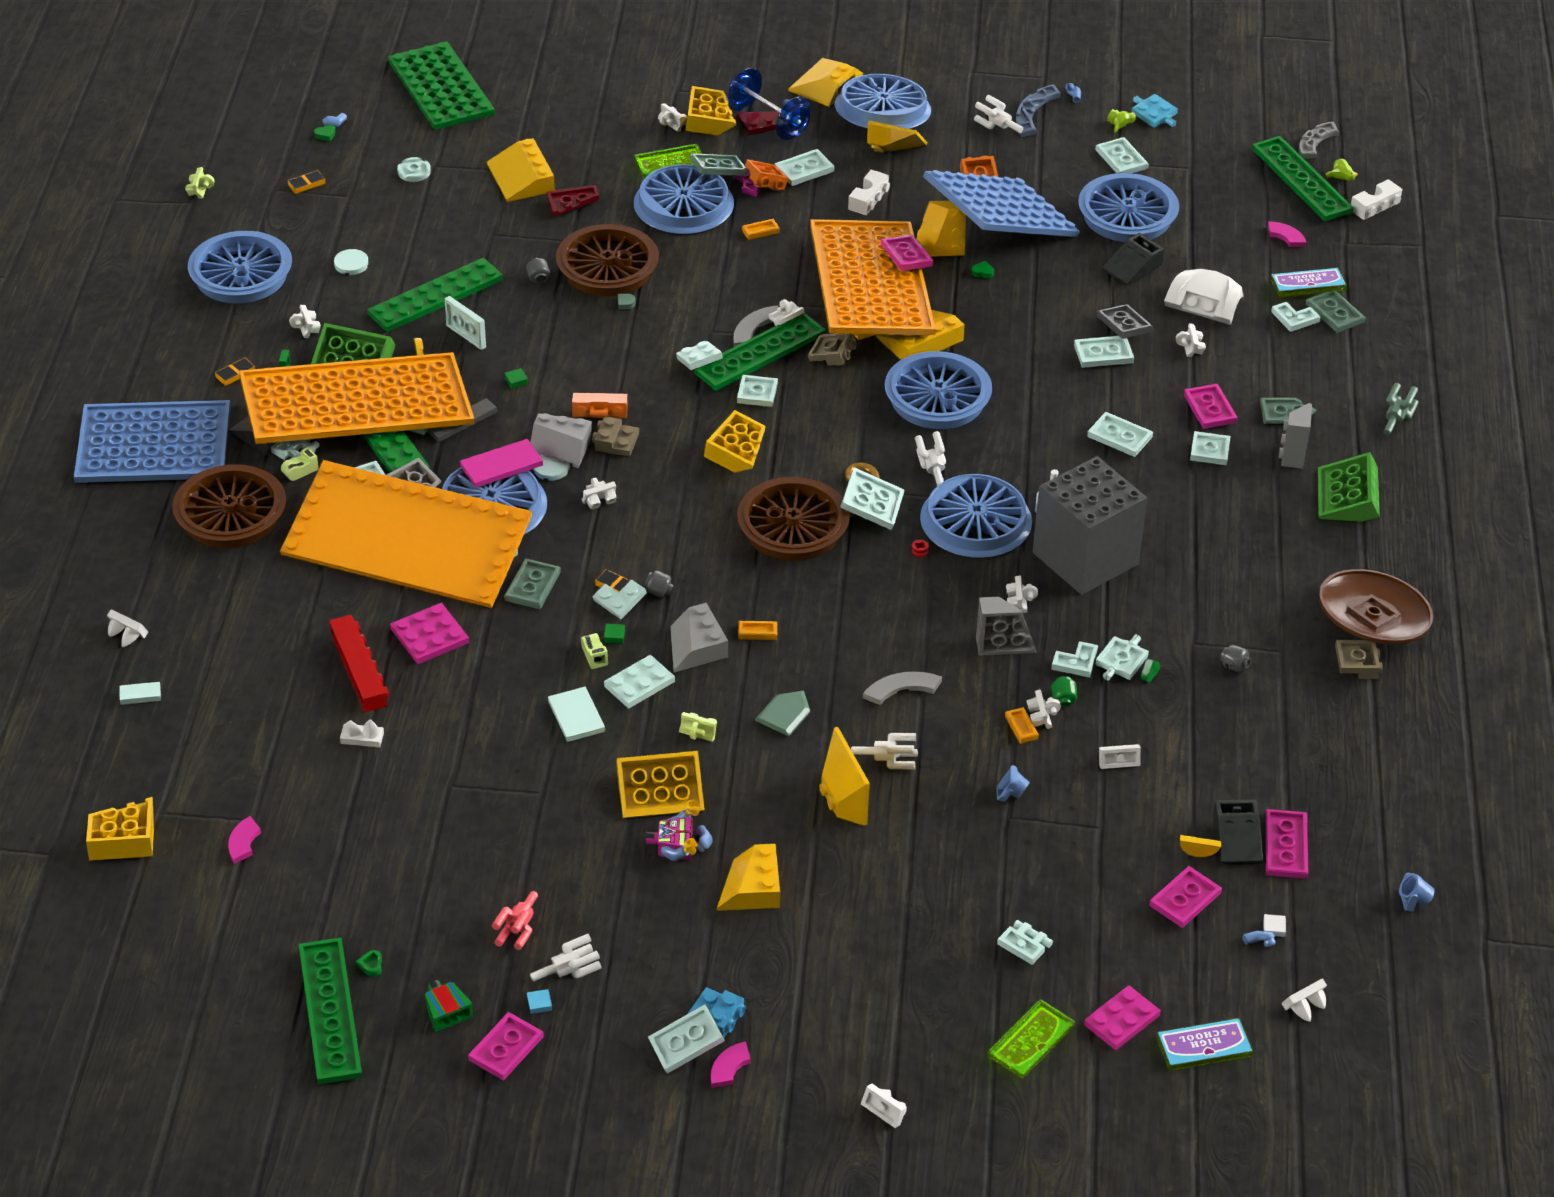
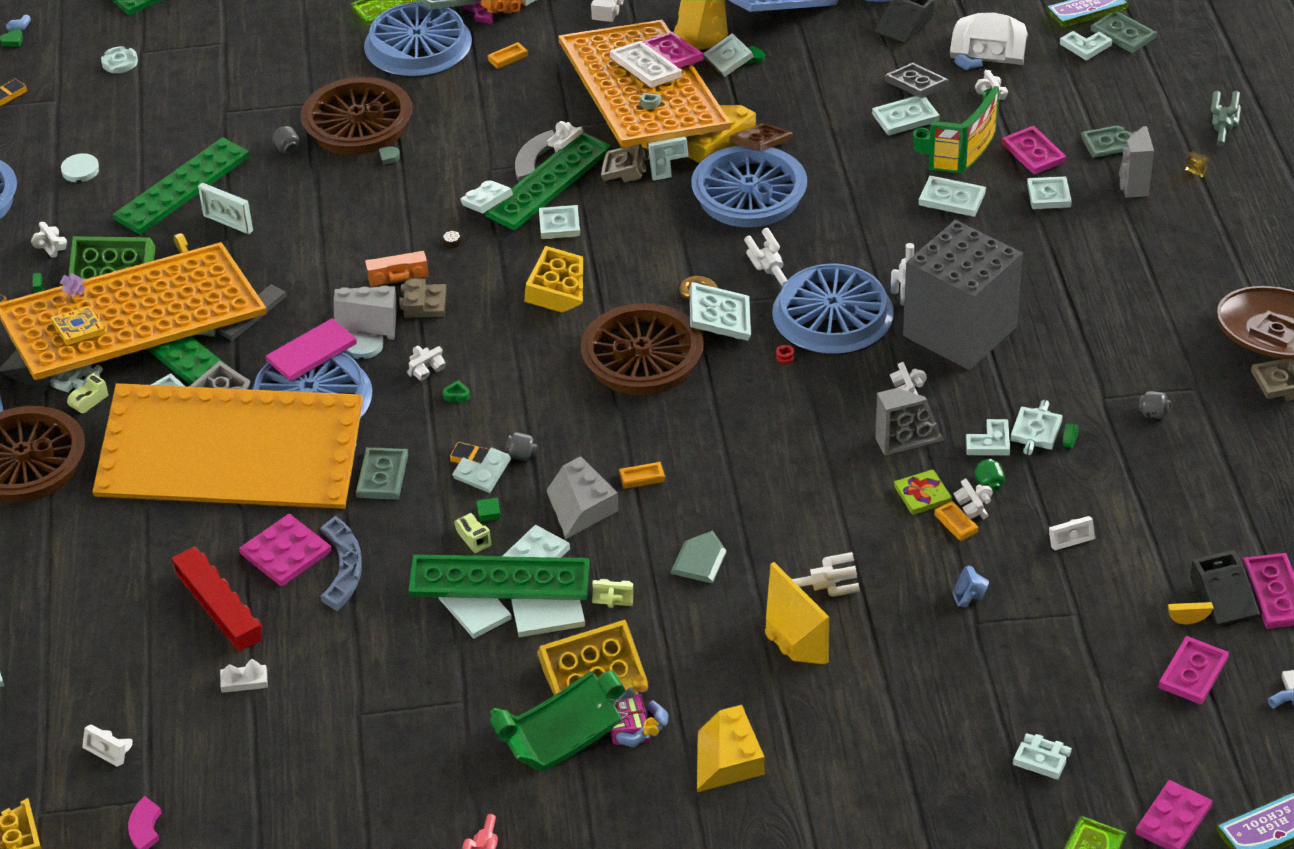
camera: 10 degrees left, 0 degrees up
yellow slope [487,138,555,202] -> none
green tile [505,368,528,389] -> none
dark red wing [547,185,599,217] -> none
light grey tile [863,672,942,705] -> none
bright green slope [1318,452,1380,522] -> none
none -> yellow tile [51,306,105,345]
none -> lavender gear [60,273,86,297]
none -> white tile [82,725,132,767]
none -> sand blue tile [320,516,362,611]
none -> green plate [409,555,590,600]
none -> tile [442,230,462,248]
none -> green tile [443,380,470,403]
none -> green panel [490,670,625,771]
none -> light aqua tile [511,599,585,637]
none -> white plate [610,41,682,87]
none -> sand green tile [640,93,661,109]
none -> light aqua plate [648,136,688,181]
none -> light aqua plate [703,33,754,77]
none -> reddish brown tile [729,123,793,152]
none -> lime tile [894,469,952,515]
none -> panel [913,86,1000,173]
none -> medium blue arm [955,55,983,70]
none -> clear yellow plate [1186,151,1209,177]

